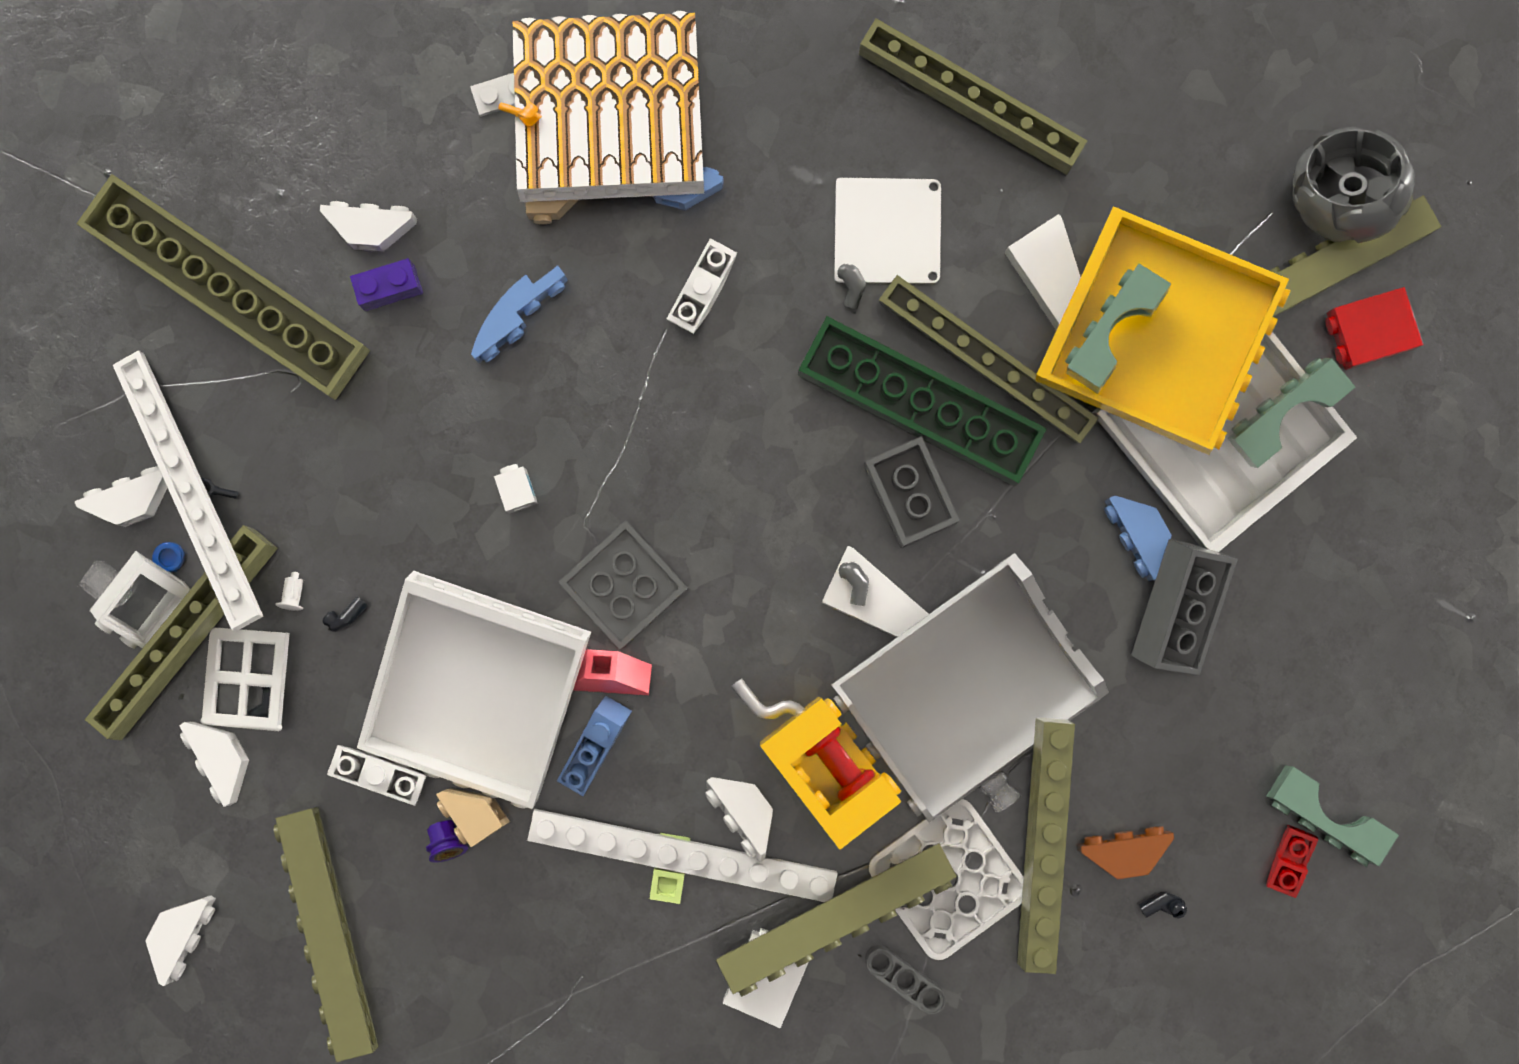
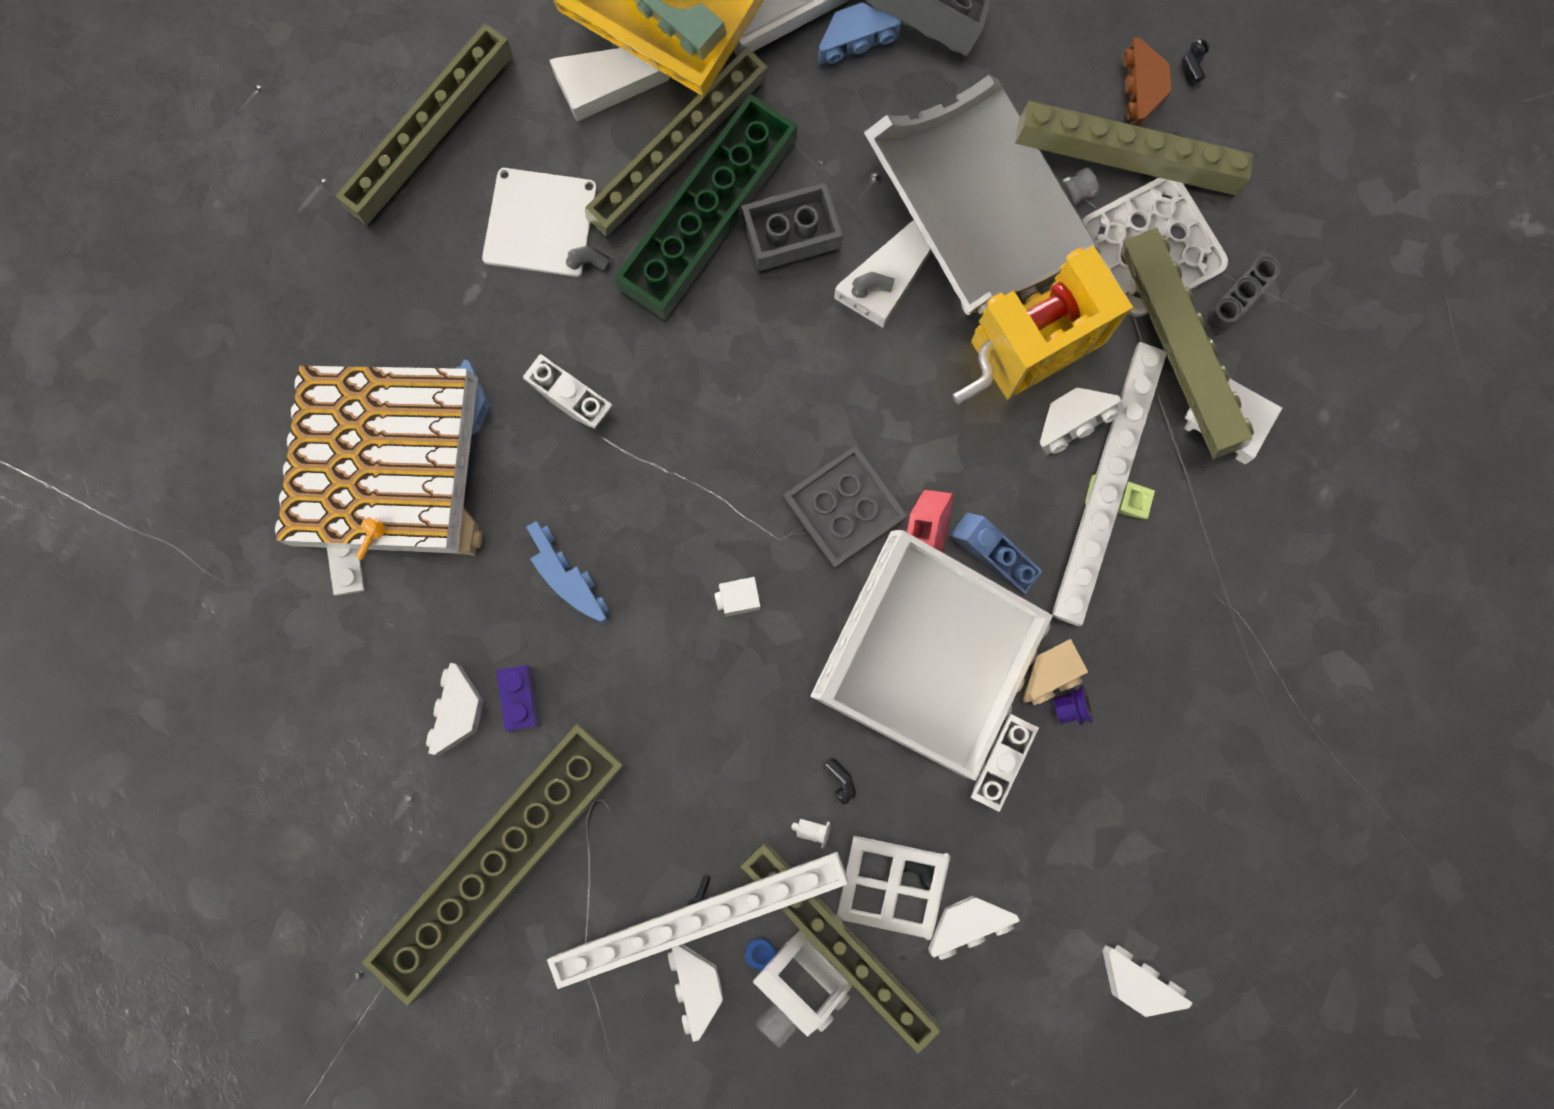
camera: 85 degrees left, 5 degrees down
olive brick [274,807,379,1063] -> none

